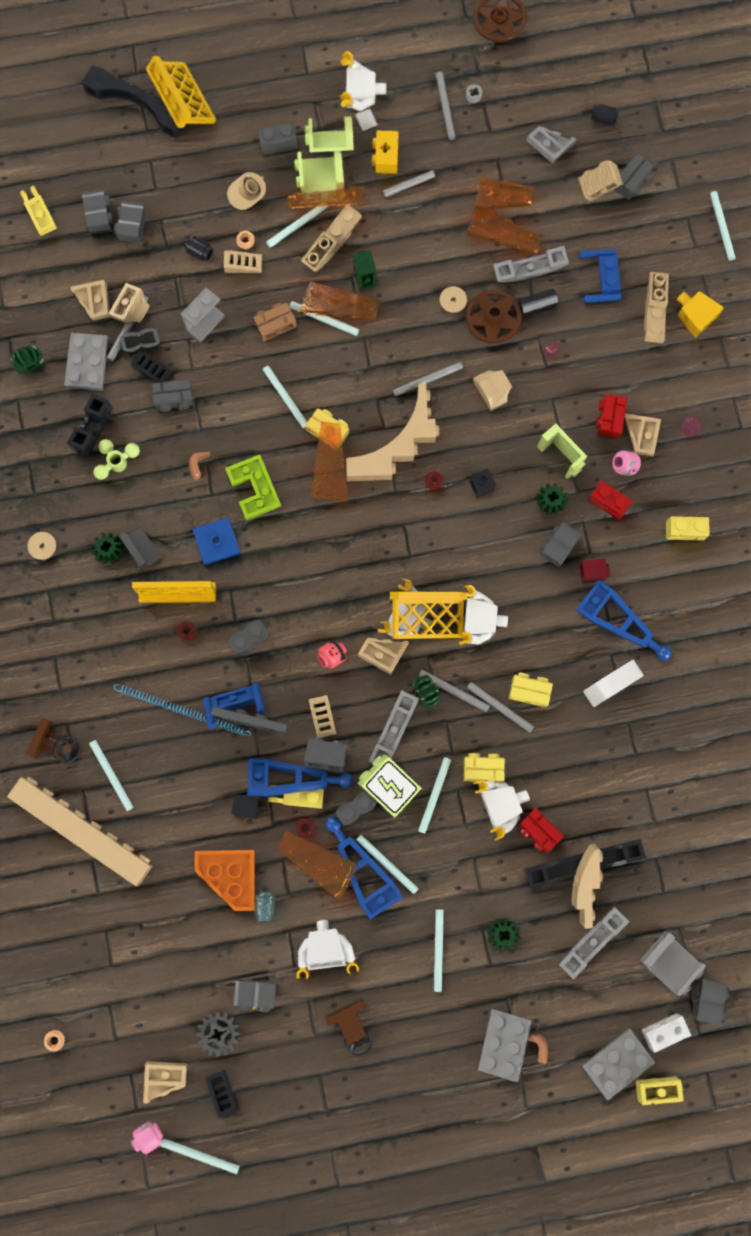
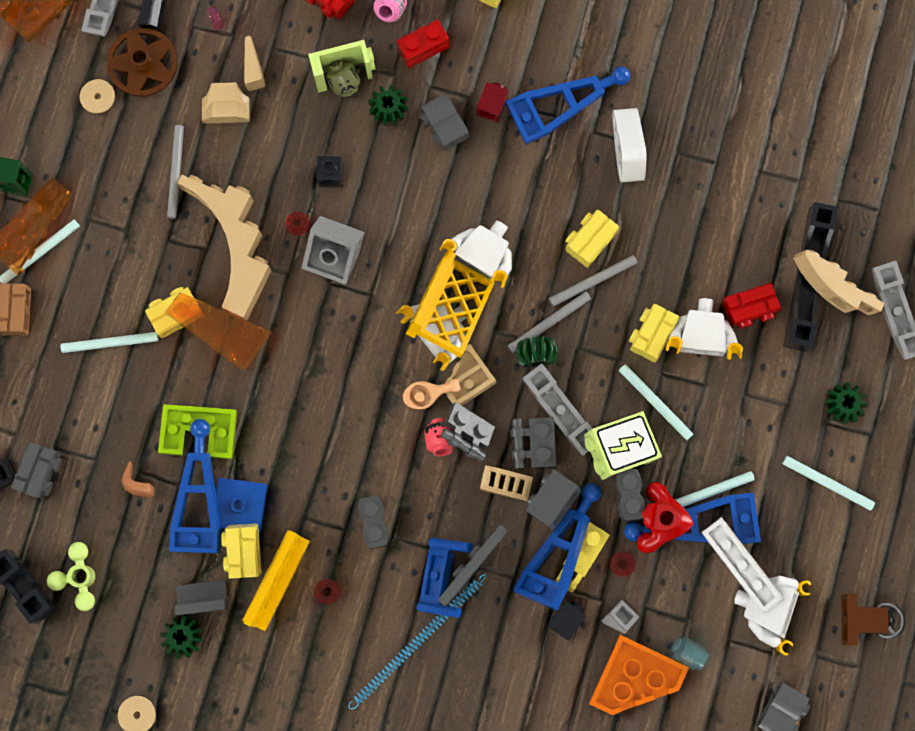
camera: 60 degrees left, 0 degrees up
clear orange wing [278,831,358,901] -> none
none -> blue plate [169,419,221,553]
none -> light yellow brick [221,523,262,578]
none -> tan slope [244,36,266,91]
none -> light grey slope [301,216,365,285]
none -> olive head [326,60,360,97]
none -> light nougat piece [403,379,461,410]
none -> plate [440,402,495,462]
none -> dark grey plate [510,417,557,468]
none -> light grey slope [601,600,639,634]
none -> red head [636,482,694,554]
none -> white tile [701,517,784,614]

